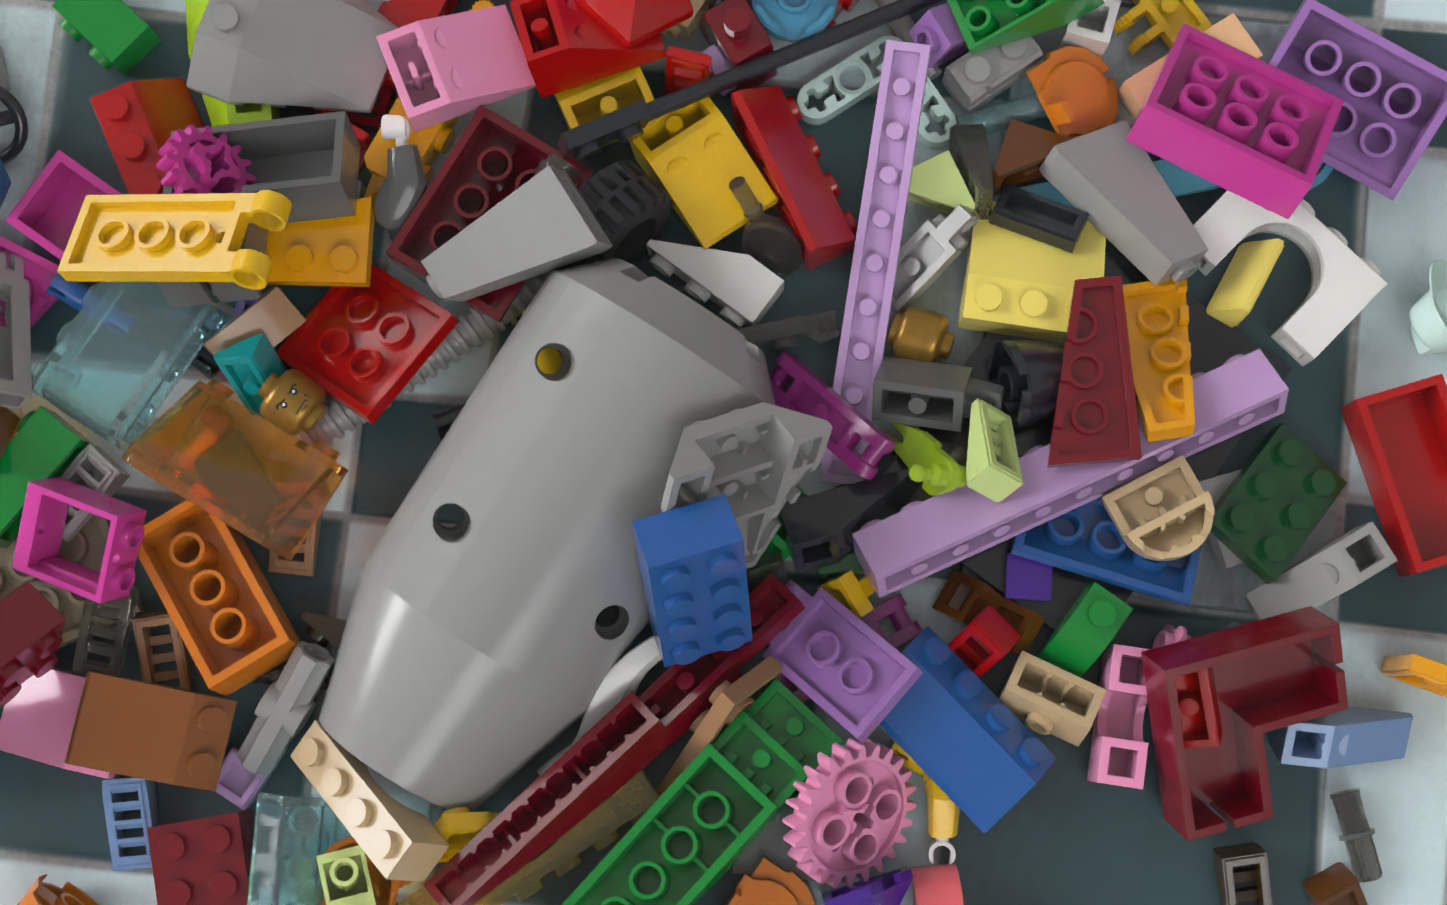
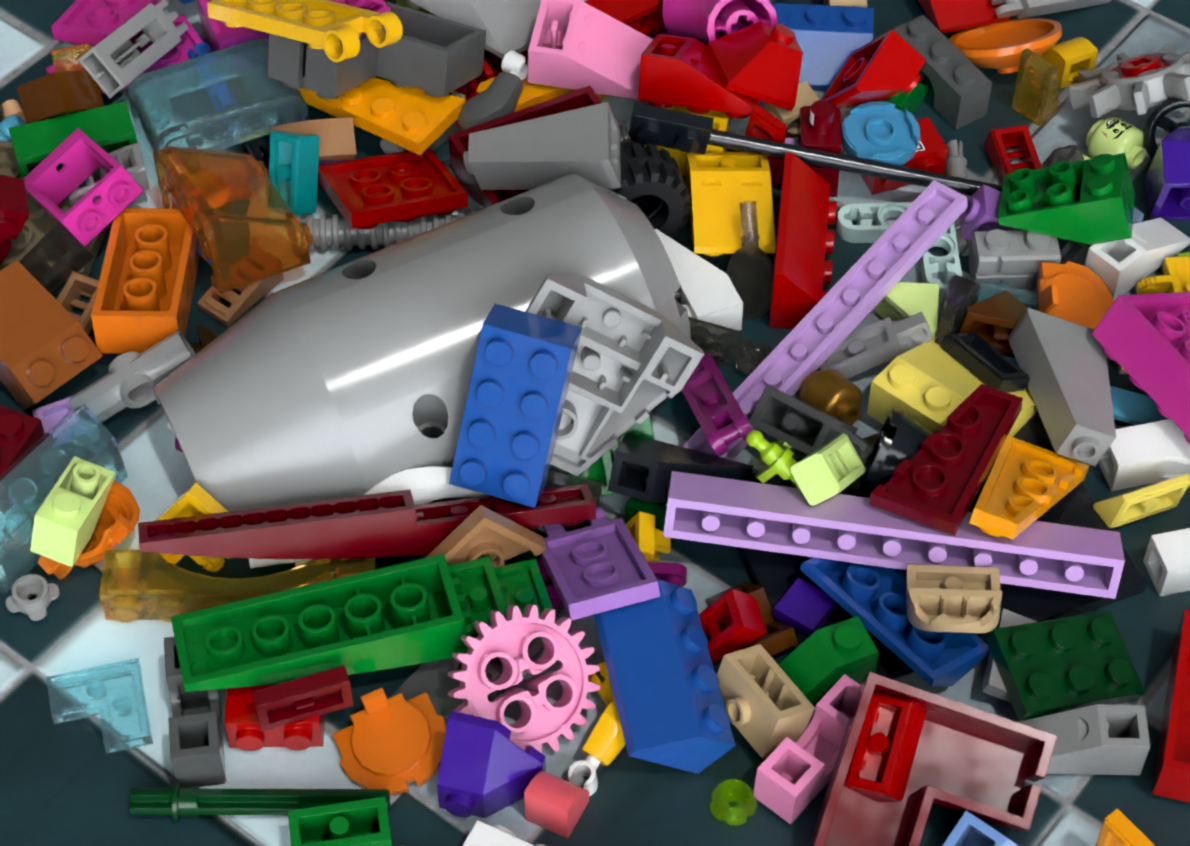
camera: 25 degrees right, 30 degrees down
pearl gold head [258,369,329,436] -> none
tan arch [290,720,450,882] -> none
none -> clear neon green plate [710,779,757,826]

